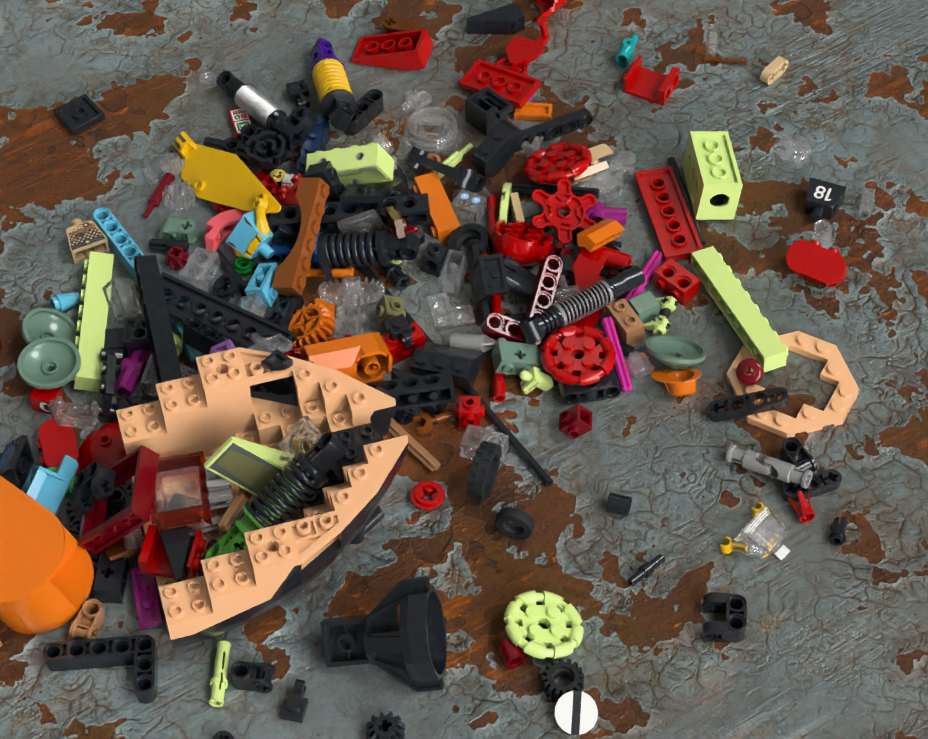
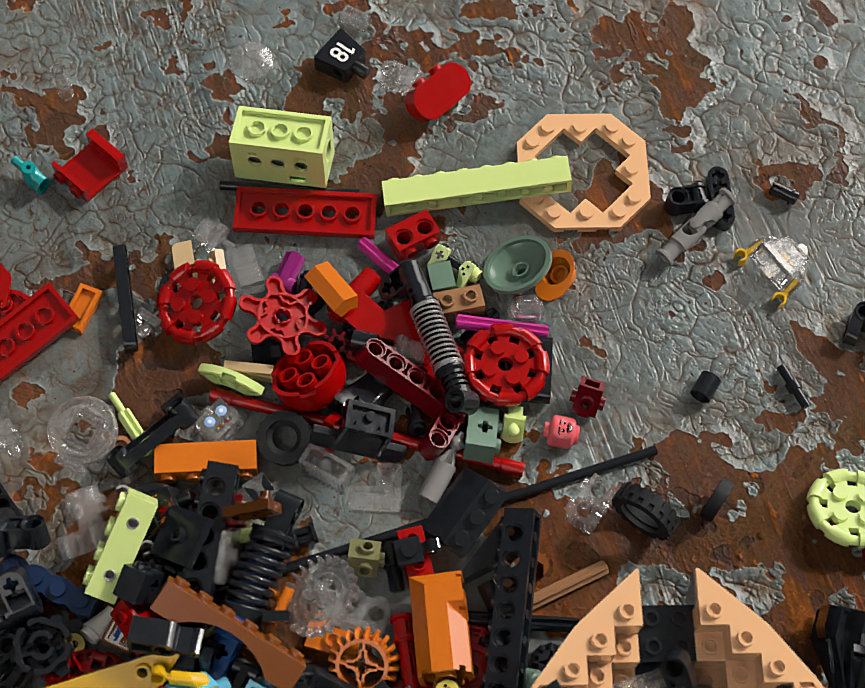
camera: 80 degrees left, 15 degrees up
red gear [410,481,445,512] -> none
black brick [421,242,449,278] -> none
red brick [455,395,485,429] -> none
black plate [465,86,513,136] -> none
black brick [471,120,524,177] -> none
black axle [508,182,600,199] -> none
dark orange piece [698,55,753,66] -> none
black beam [707,387,790,422] -> none
dark red head [736,358,764,386] -> none
tan beam [760,56,789,85] -> none
red piece [788,491,816,523] -> none
none -> black piece [127,615,204,658]
none -> coral head [542,415,580,449]

